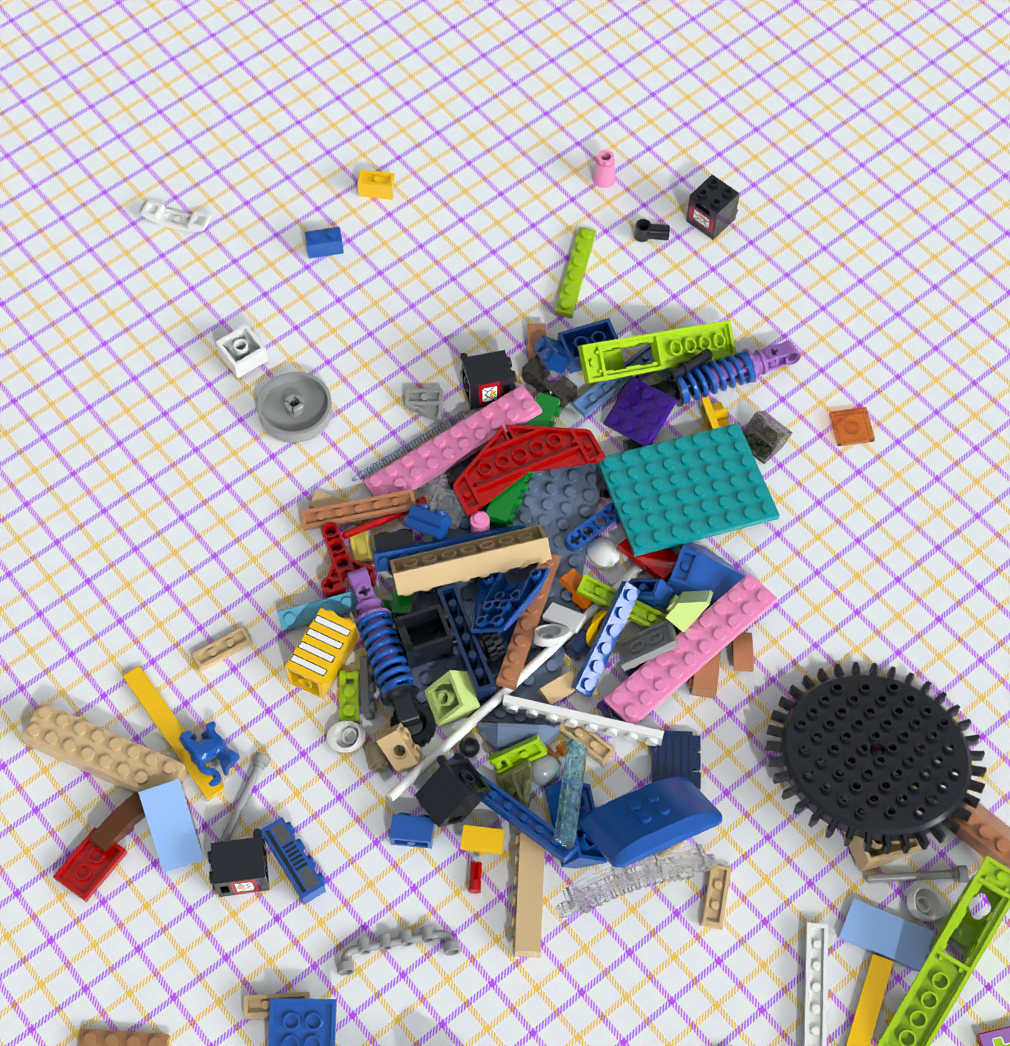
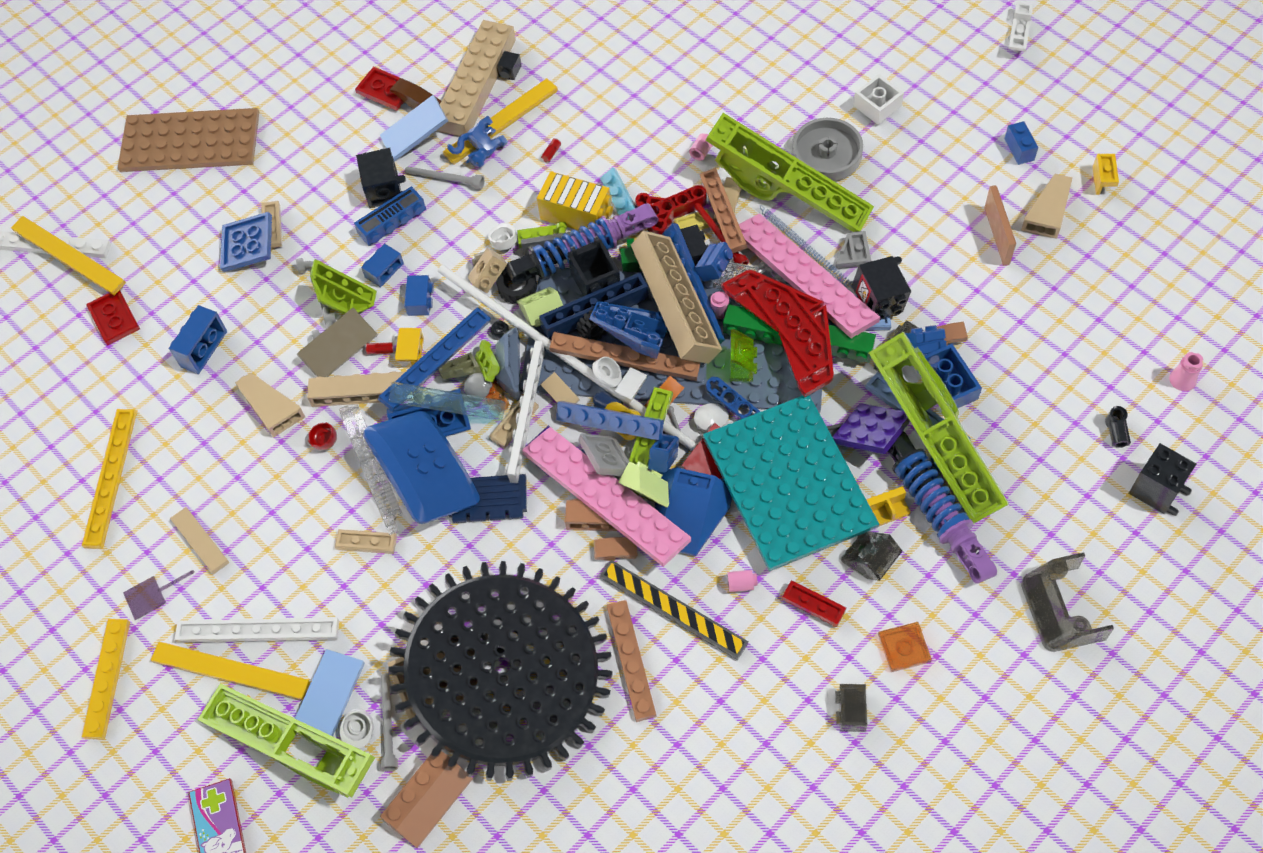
camera: 90 degrees right, 0 degrees up
tan tile [190,626,253,672] -> none
black container [415,752,492,827] -> none
lime plate [555,227,596,319] -> none
black pin [666,348,713,382] -> none
none -> tan slope [235,373,305,438]
none -> dark tan tile [297,308,378,377]
none -> red hair [308,422,337,450]
none -> lime wedge [310,259,377,314]
none -> blue brick [361,243,404,288]
none -> black brick [497,51,522,80]
none -> red piece [541,138,561,162]
none -> tile [600,560,749,660]
none -> nougat plate [607,600,657,722]
none -> bright pink brick [689,133,713,161]
none -> lime piece [705,113,874,232]
none -> bright pink brick [727,570,758,592]
none -> clear neon green slope [730,329,757,382]
none -> red plate [782,580,847,627]
none -> clear smoke brick [835,684,867,732]
none -> nougat tile [984,185,1016,266]
none -> tan slope [1021,174,1073,239]
none -> clear smoke windscreen [1021,552,1114,652]

